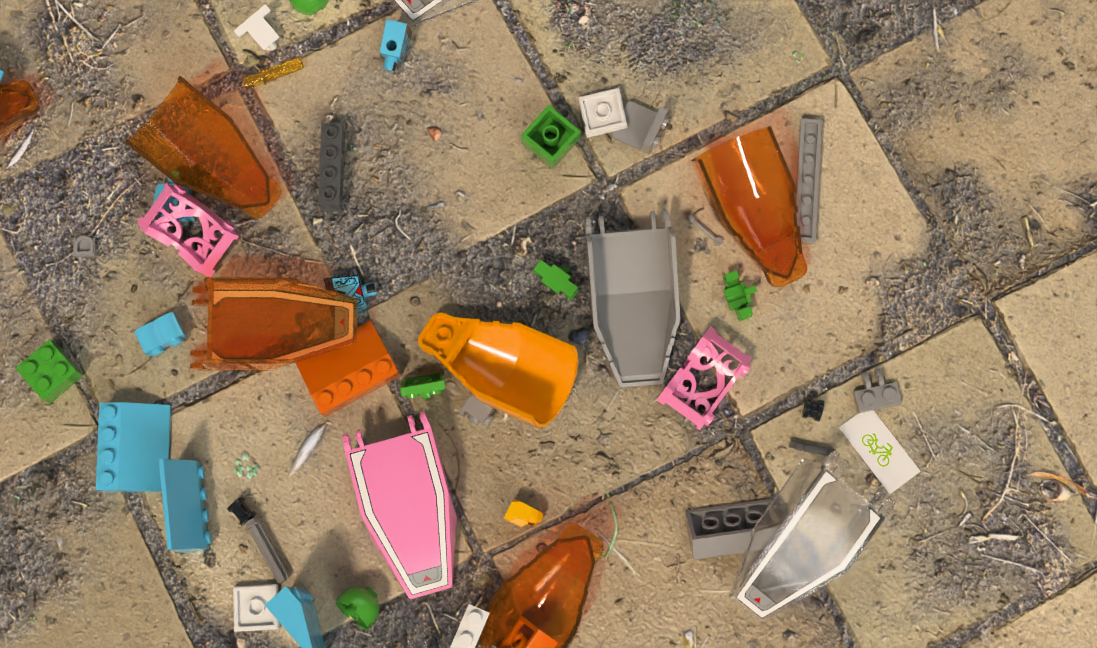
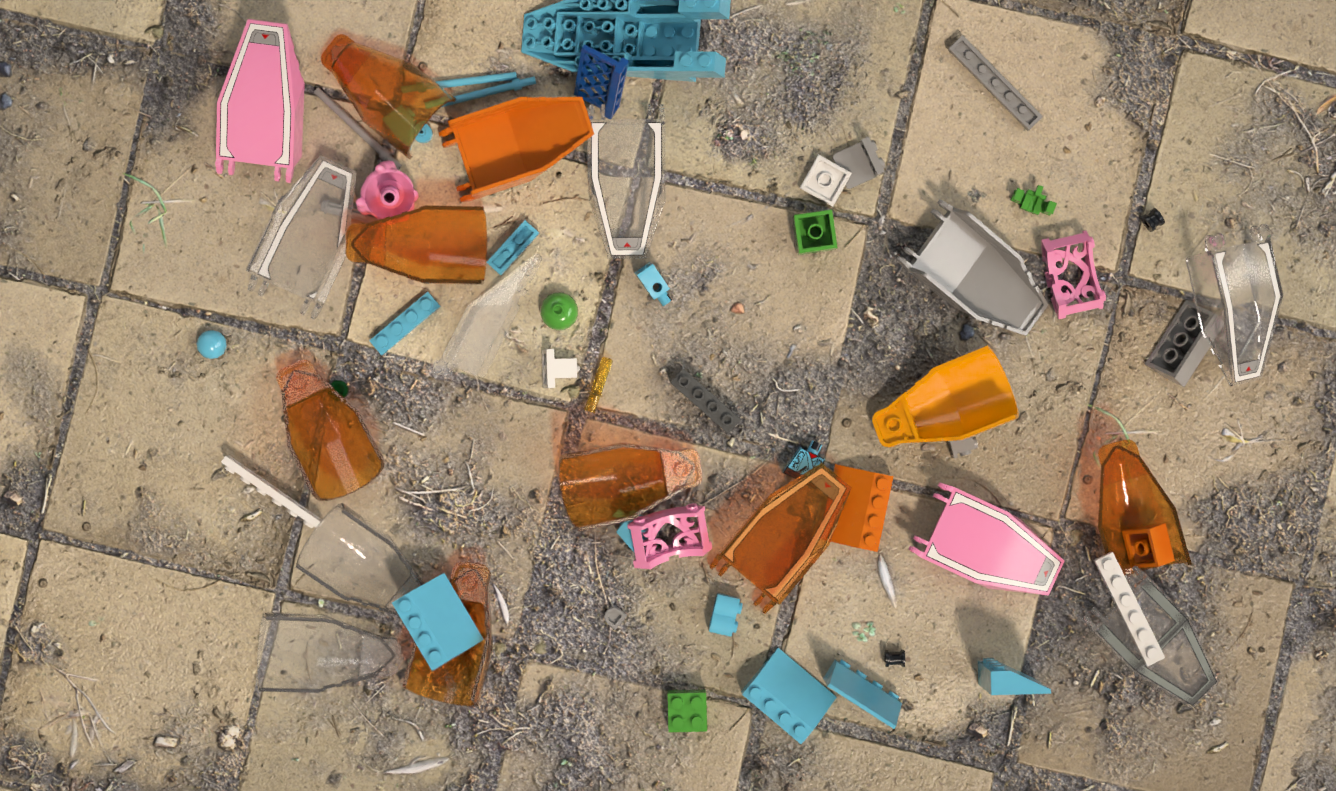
camera: 45 degrees left, 10 degrees up
white tile [233,584,280,632] -> none
light grey axle [245,517,289,584] -> none
bright green cylinder [335,586,380,630] -> none
bright green hinge [400,372,446,399] -> none
yellow rock [504,499,543,527] -> none
bright green piece [533,260,579,301] -> none
light grey hinge [687,214,723,246] -> none
clear orange windscreen [691,126,807,287] -> none
dark grey wheel [789,440,835,458] -> none
white sticker [839,411,921,494] -> none
light grey hinge [853,369,902,414] -> none

